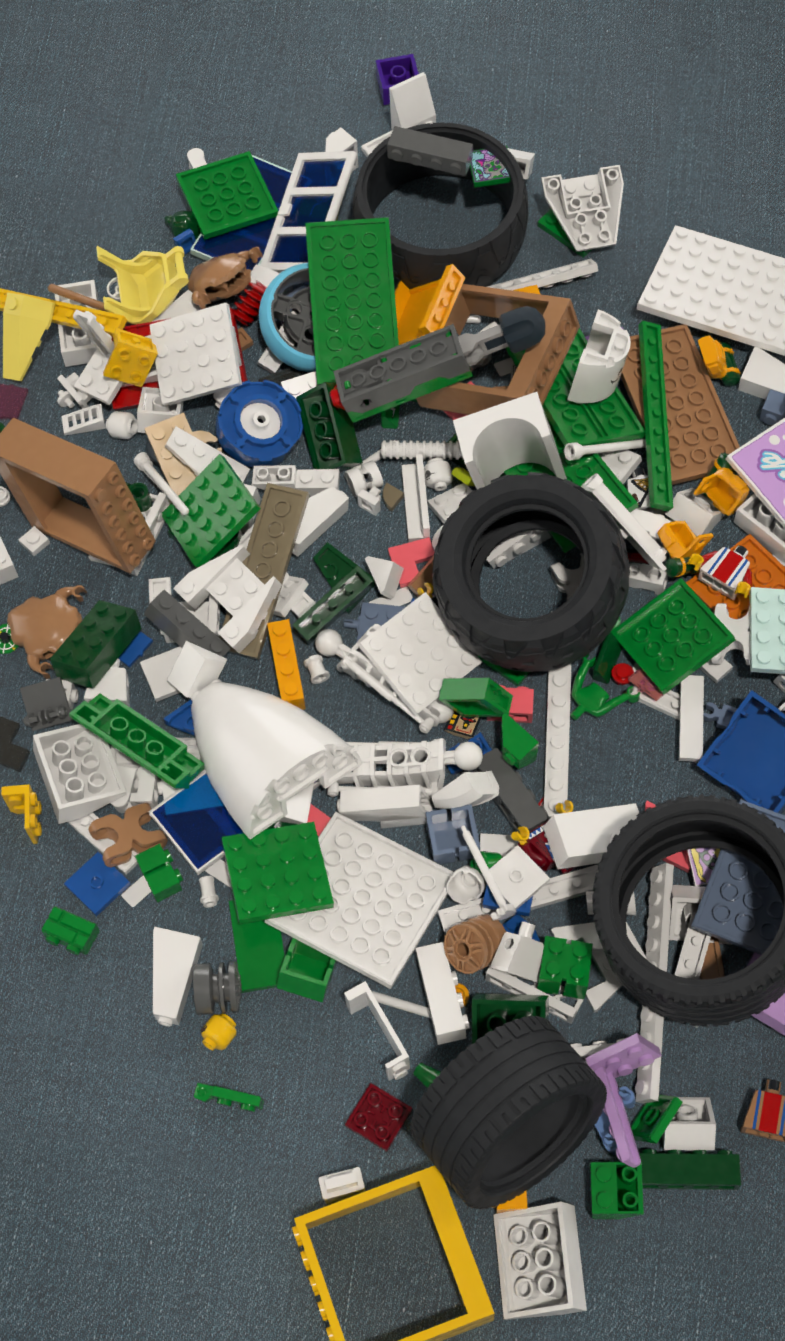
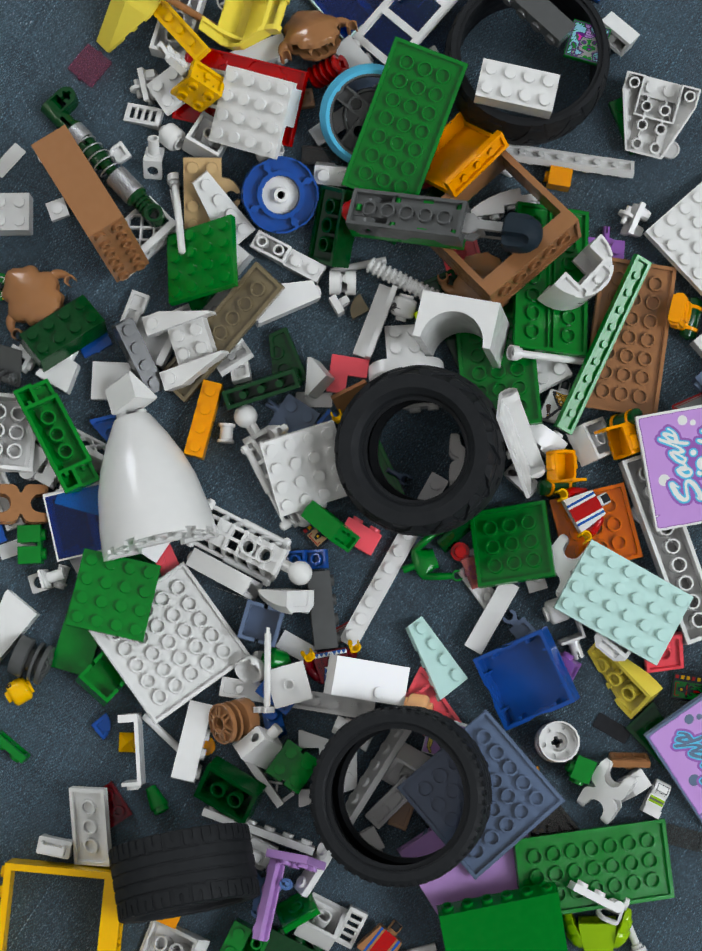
camera: 20 degrees right, 20 degrees up
green slope [500,713,539,769] -> none
none -> white bracket [28,567,67,594]
none -> white plate [69,786,112,867]
none -> blue tile [91,712,111,740]
none -> yellow slope [119,732,135,752]
none -> white bracket [143,135,165,180]
none -> white slope [335,904,368,949]
none -> light aqua wing [405,616,468,701]
none -> white brick [473,58,560,119]
none -> white head [542,597,569,625]
none -> white hips [618,202,651,238]
none -> white piece [664,141,680,159]

